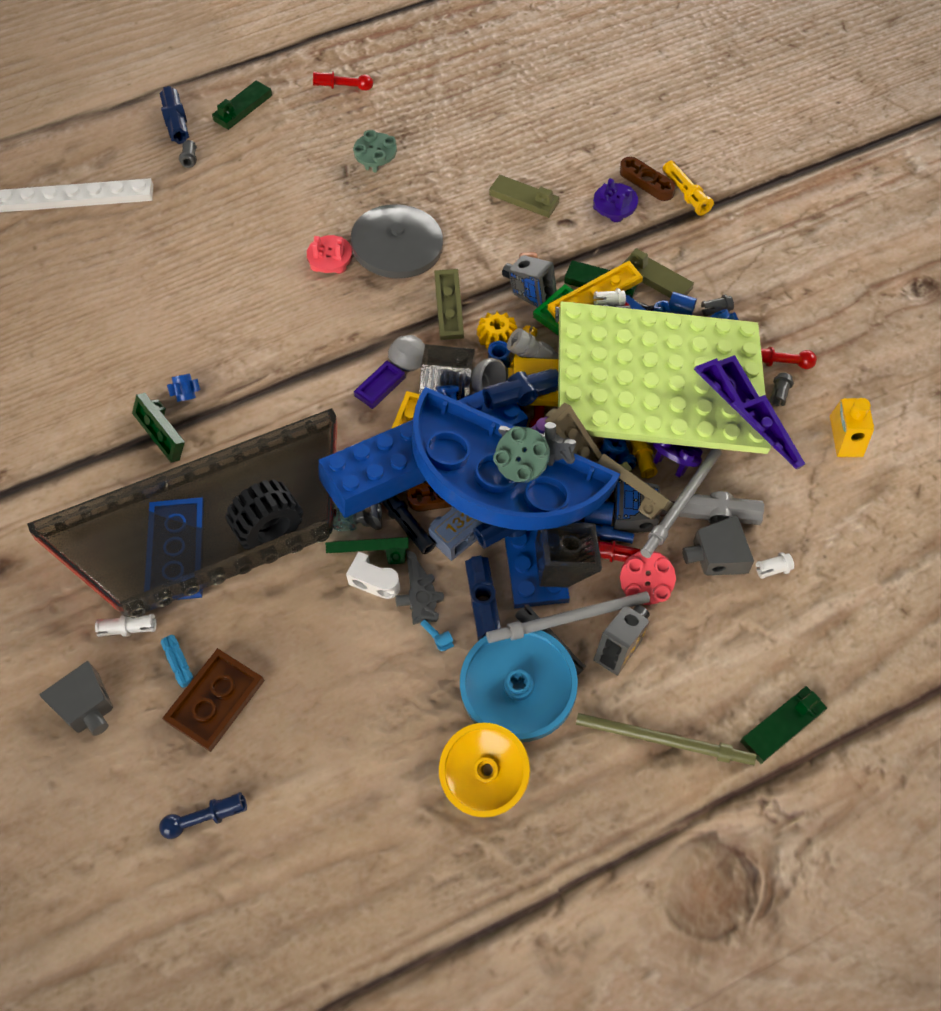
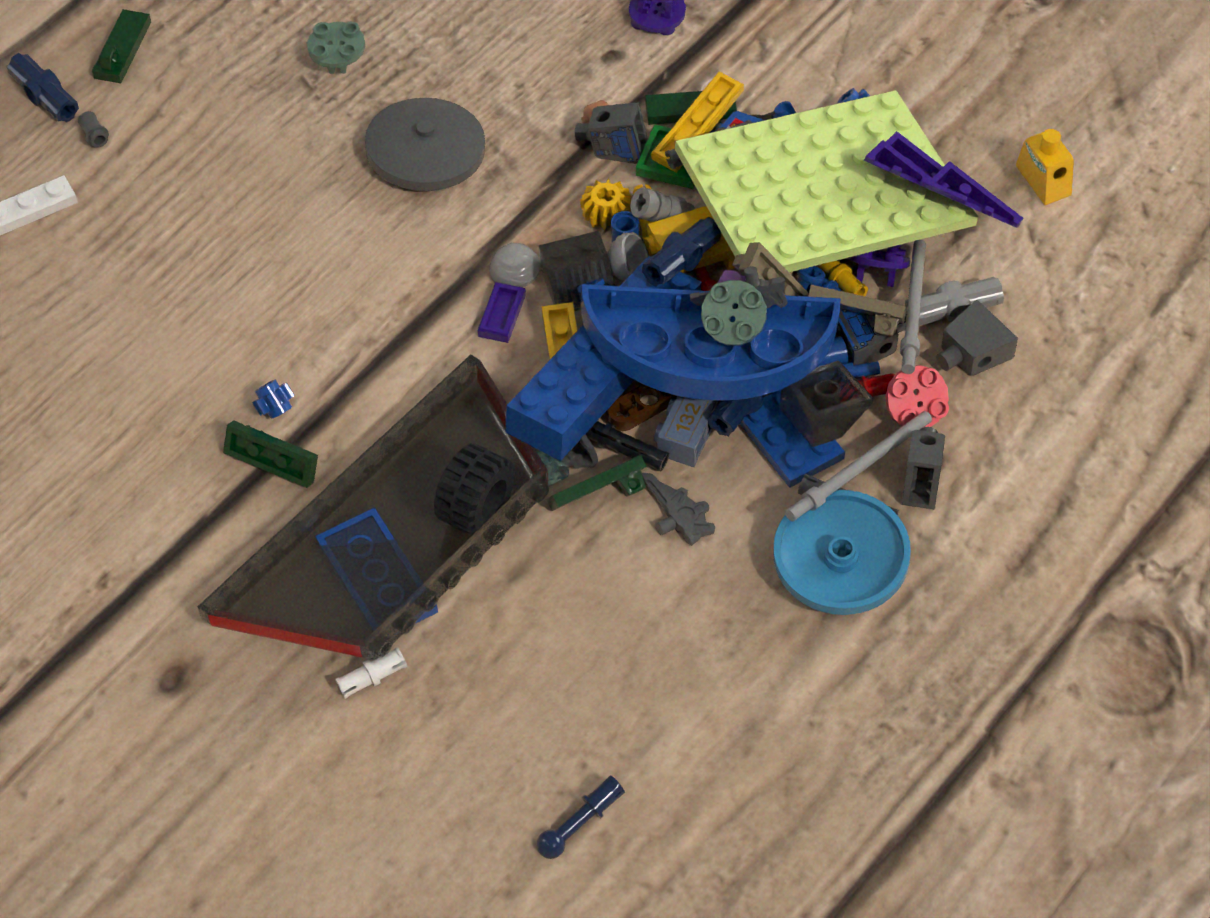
camera: 25 degrees left, 5 degrees down
dark grey torso [39,661,113,736] -> none
dark azure axle [160,635,194,688] -> none
reddish brown plate [162,648,265,752] -> none
coral plate [307,235,353,274] -> none
white leg [346,551,400,599] -> none
dark azure hand [420,620,454,651] -> none
olive hinge [434,269,464,340] -> none
yellow dish [439,723,530,817] -> none
dark blue piece [465,555,501,641] -> none
olive hinge [489,175,559,218] -> none
olive bar [576,713,756,766] -> none
white pin [593,288,626,306] -> none
olive hinge [622,248,694,298] -> none
blue beam [669,292,697,315] -> none
dark grey pin [701,294,734,317] -> none
dark green hinge [740,686,827,764] -> none
white pin [756,552,794,579] -> none
red pin [761,347,817,369] -> none
dark grey pin [769,373,794,406] -> none

